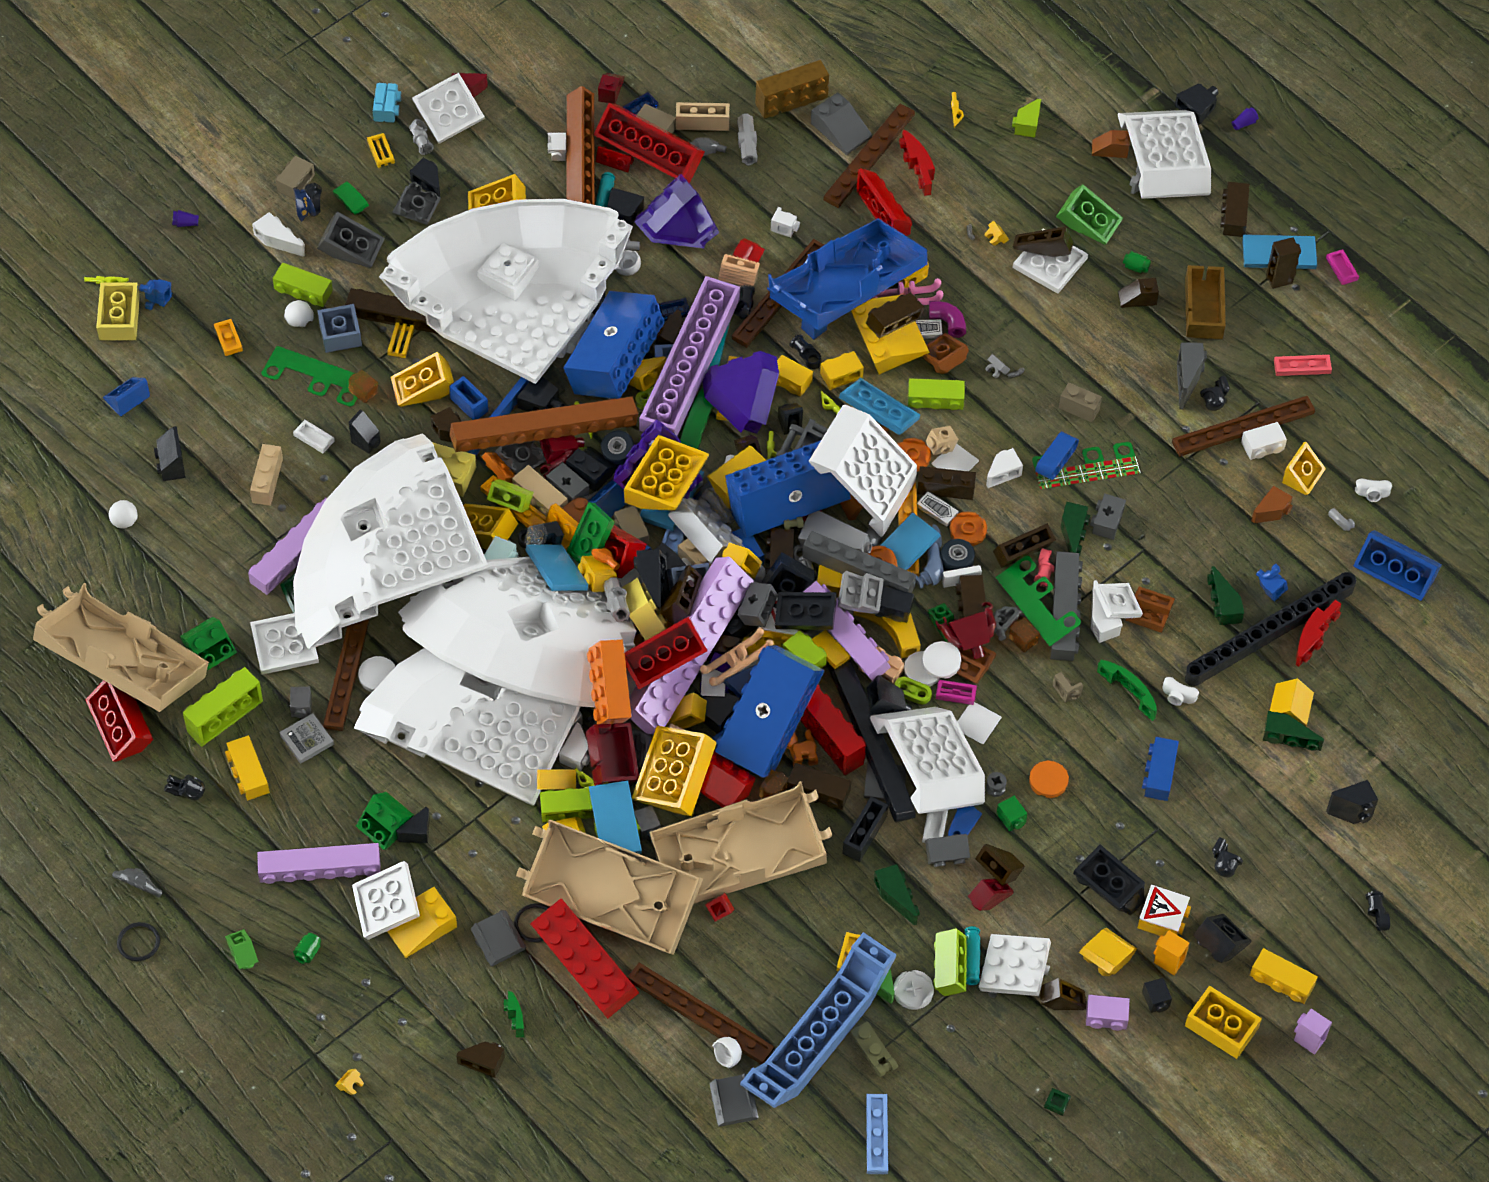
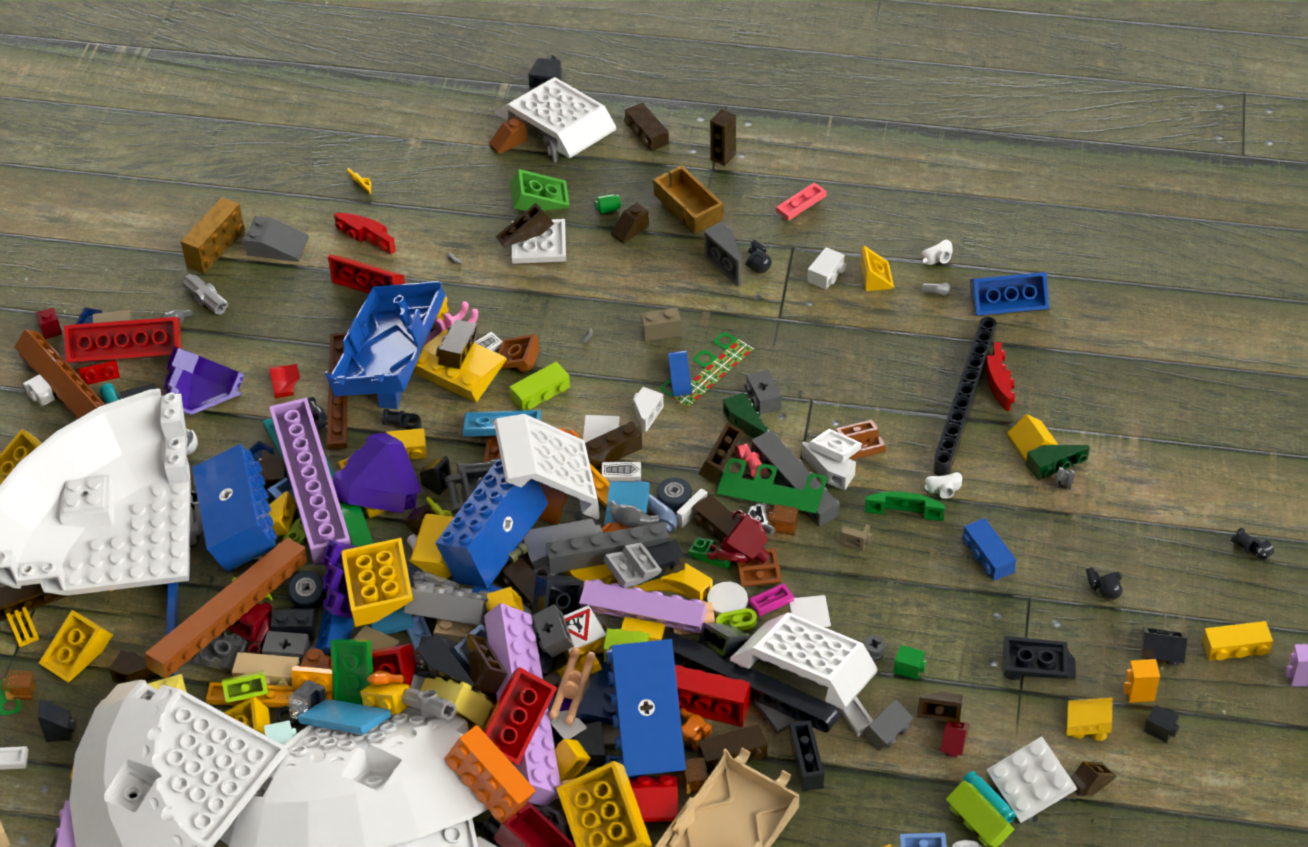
camera: 35 degrees left, 10 degrees down
blue brick [449,376,489,420] -> none
orange plate [482,452,515,483] -> none
black torso [517,377,564,412] -> none
tan brick [676,102,730,131] -> none
light nougat brick [718,254,760,287] -> none
white brick [771,207,800,238] -> none
black plate [775,592,837,630] -> none
yellow brick [820,351,864,390] -> none
neon yellow hand [821,391,841,414] -> none
reddish brown plate [823,103,915,208] -> none
dark green slope [874,864,920,925] -> none
white tile [922,641,961,679] -> none
tan brick [926,426,959,455] -> none
magenta cylinder [929,301,966,338] -> none
blue piece [948,806,982,836] -> none
orange tile [949,511,987,546] -> none
yellow tile [985,221,1009,246] -> none
light grey tile [985,354,1011,379] -> none
lime slope [1012,99,1041,137] -> none
orange tile [1029,760,1069,798] -> none
lavender brick [1085,995,1129,1031] -> none
piece [1137,885,1191,936] -> none
reddish brown plate [1172,396,1315,457] -> none
yellow brick [1185,986,1262,1059] -> none
dark green slope [1207,566,1244,625] -> none
dark purple cone [1231,107,1259,130] -> none
dark azure tile [1242,235,1317,269] -> none
dark orange slope [1251,486,1293,523] -> none
blue piece [1256,564,1288,601] -> none
dark pink tile [1326,249,1359,285] -> none
black slope [1326,780,1378,824] -> none
none -> dark grey piece [608,501,659,528]
none -> dark grey wheel [1055,467,1075,489]

